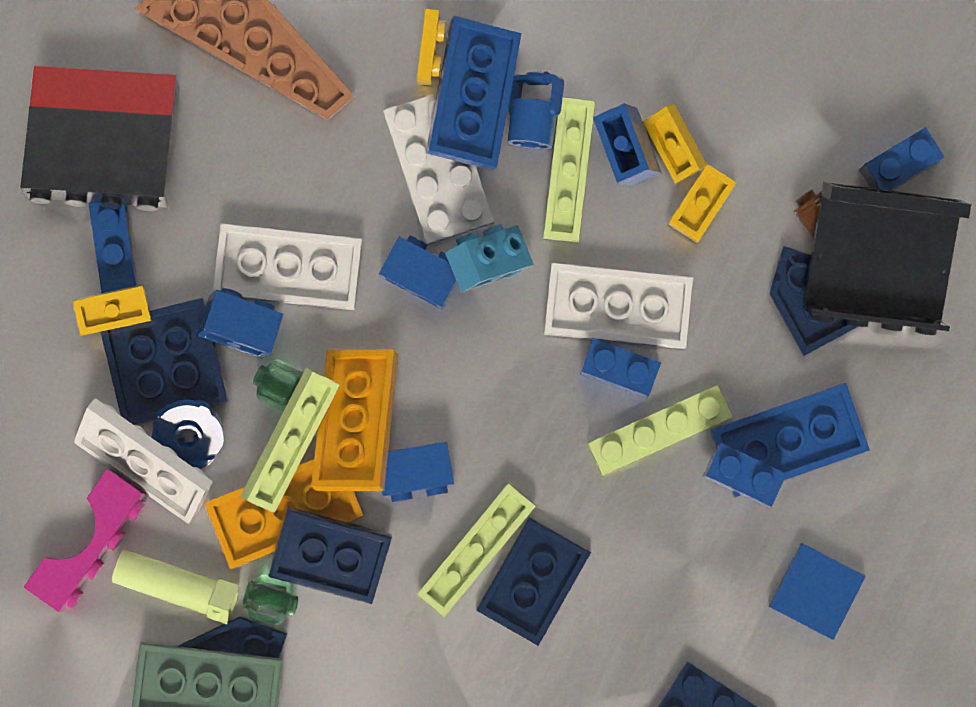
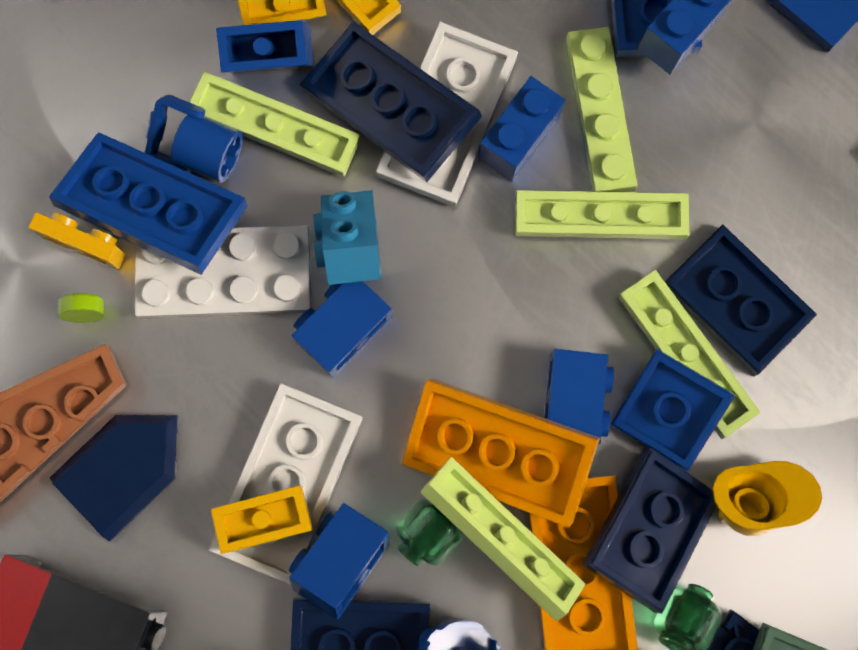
camera: 80 degrees left, 5 degrees down
none -> dark blue tile [49,415,179,542]
none -> lime tile [58,293,104,323]
none -> yellow plate [211,485,313,555]
none -> dark blue tile [299,22,482,183]
none -> yellowish green plate [515,190,690,239]
none -> blue tile [611,348,735,472]
none -> yellow piece [712,461,822,536]

